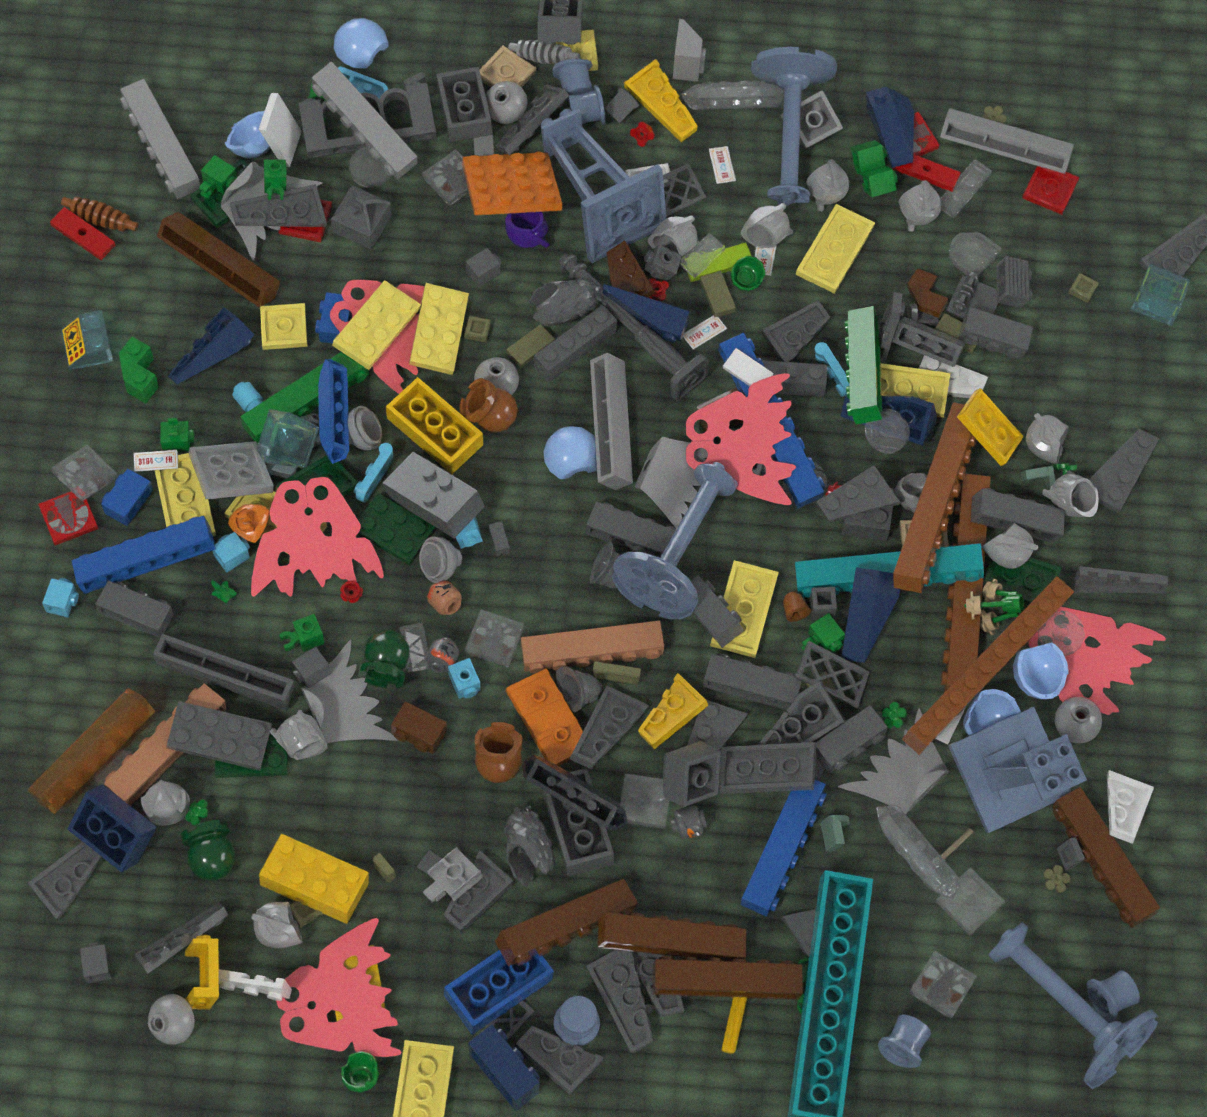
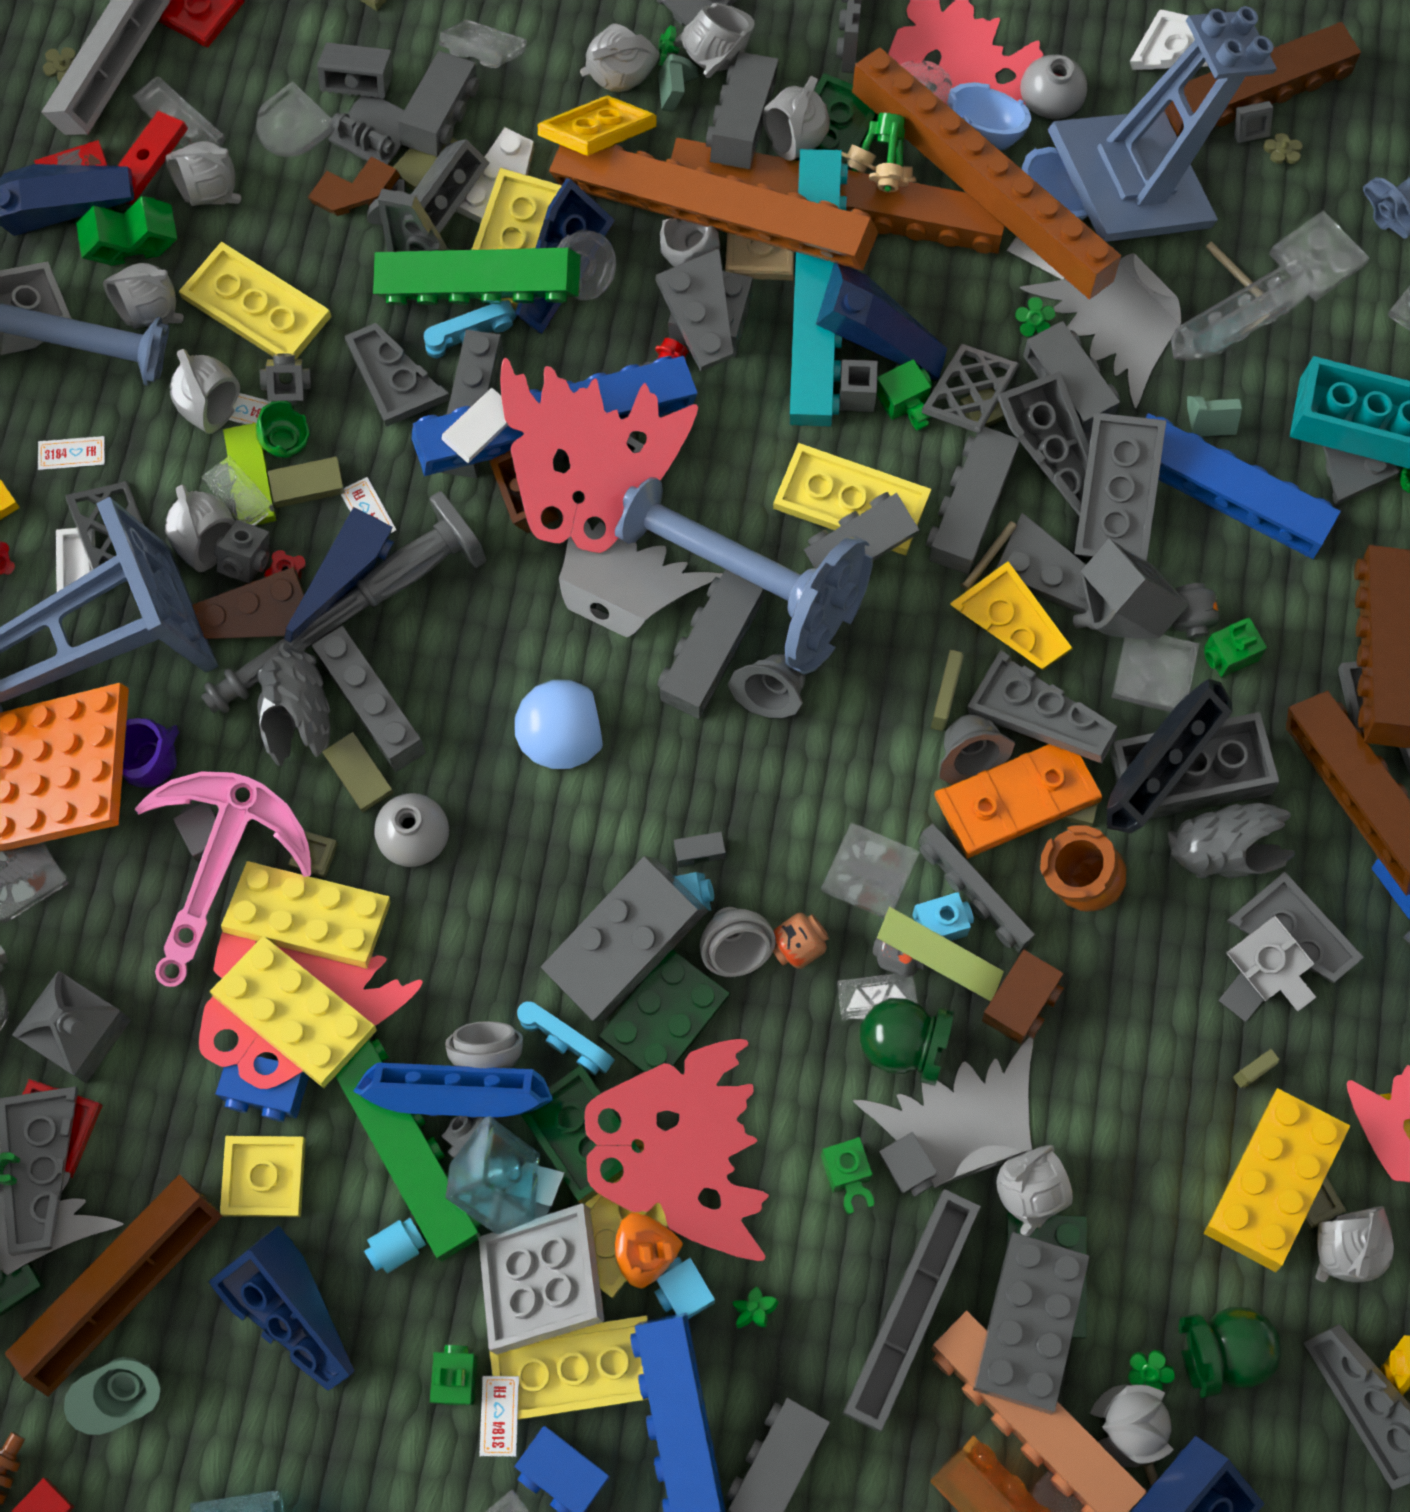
camera: 80 degrees left, 5 degrees up
green brick [119,336,159,404] -> none
red plate [340,581,363,603] -> none
yellow brick [386,377,483,474] -> none
dark orange tile [459,378,518,433] -> none
nougat brick [521,621,664,673] -> none
light grey brick [590,353,633,490] -> none
dark orange hat [783,592,811,622] -> none
none -> sand green piece [64,1357,161,1435]
none -> bright pink piece [135,771,311,987]
none -> dark grey brick [260,353,311,405]
none -> clear plate [439,20,527,68]
none -> yellowish green sticker [877,907,1004,1001]
none -> dark grey plate [919,823,1035,953]
none -> dark tan piece [959,521,1017,591]
none -> green brick [1204,617,1267,678]

